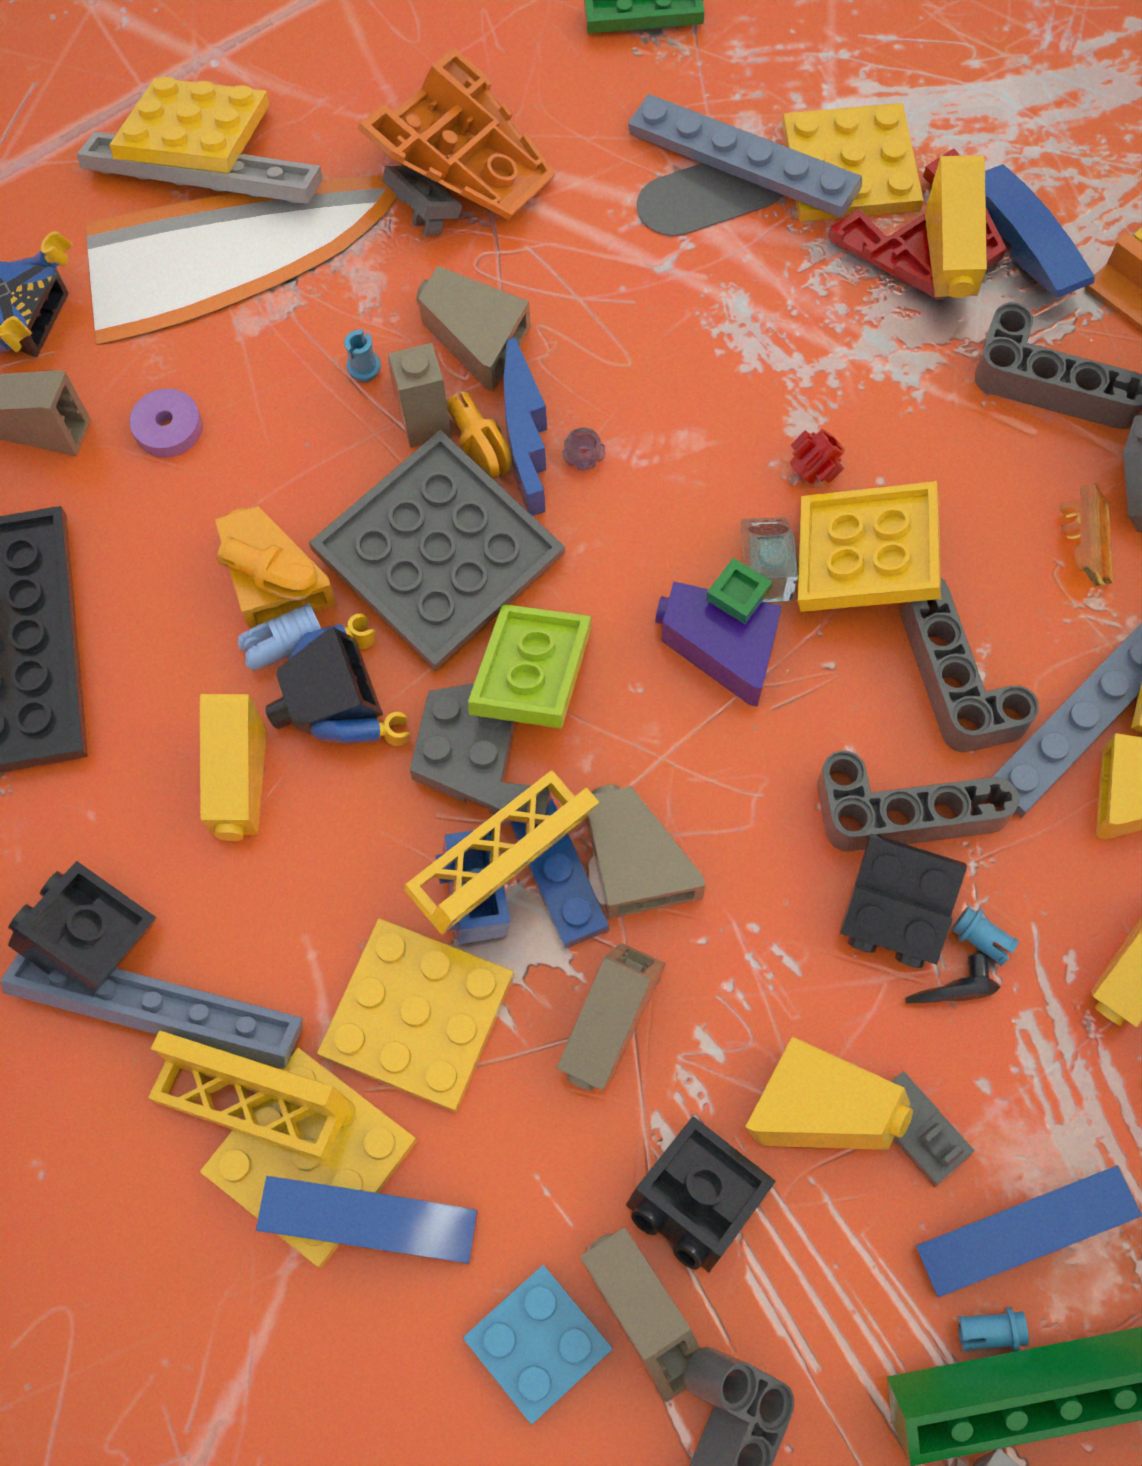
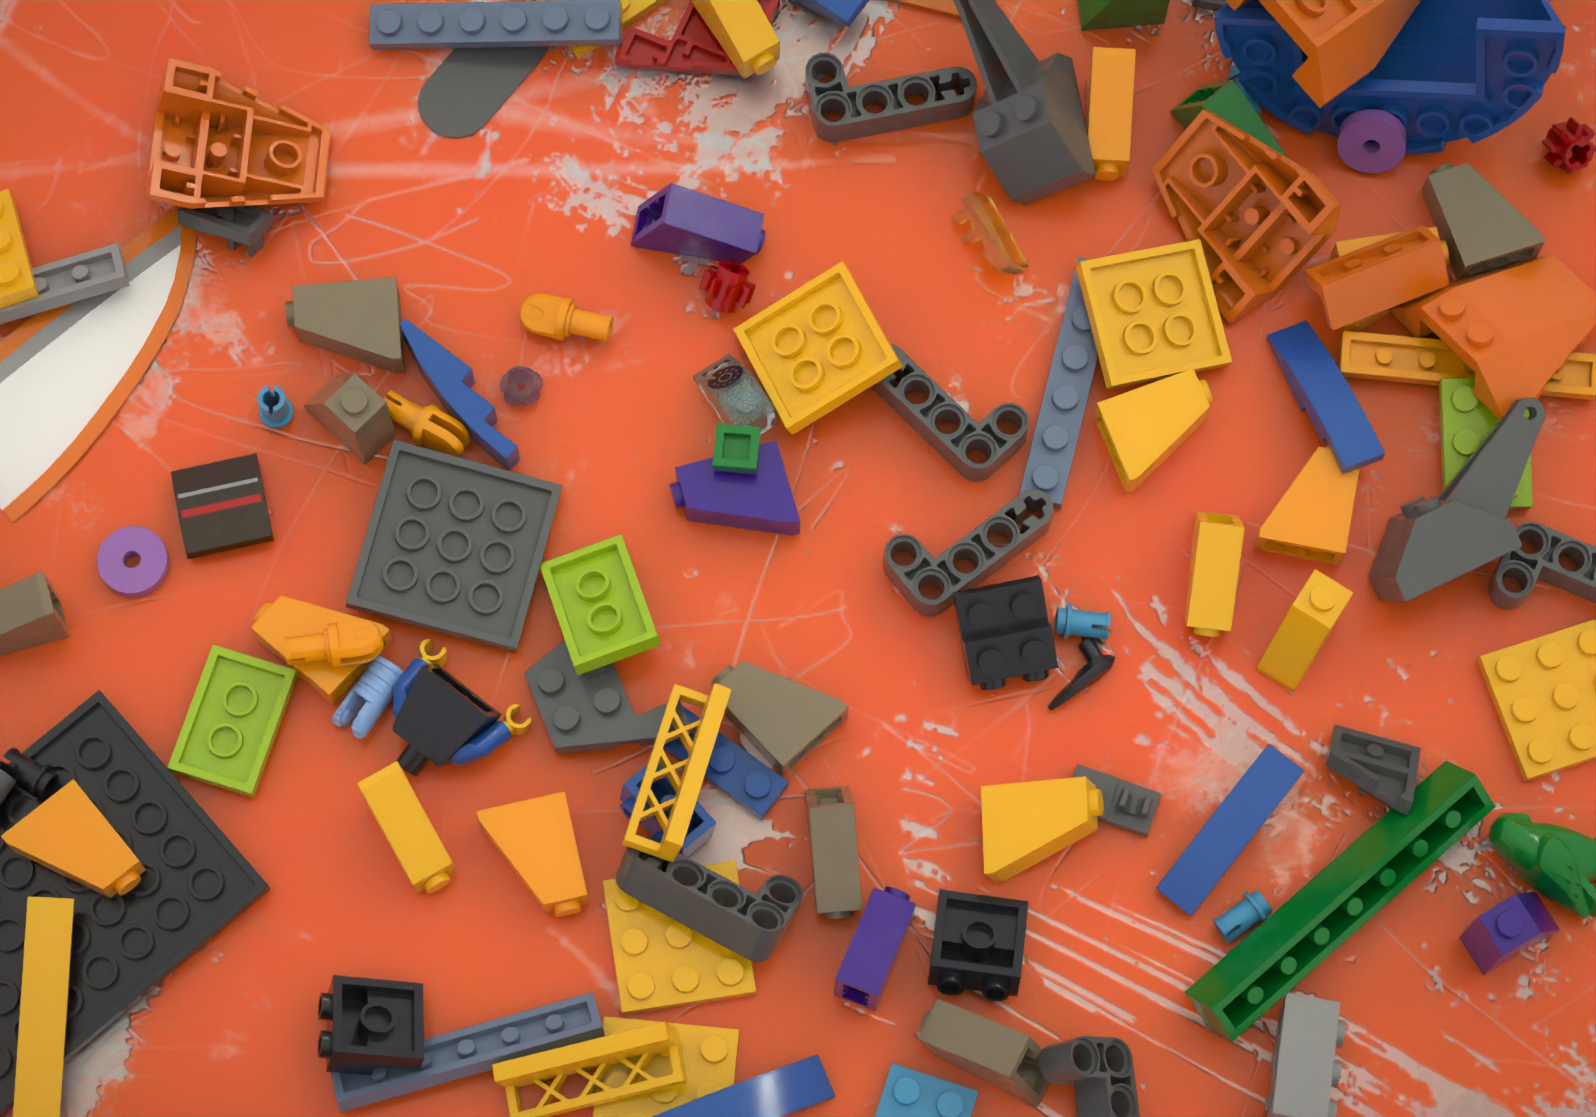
camera: 35 degrees left, 5 degrees up
none -> lime plate [167,645,298,798]
none -> dark brown slope [171,453,274,559]
none -> light orange slope [477,791,589,917]
none -> light orange arm [519,293,614,343]
none -> dark grey beam [615,837,803,962]
none -> dark purple slope [631,183,765,264]
none -> dark purple slope [834,886,916,1012]

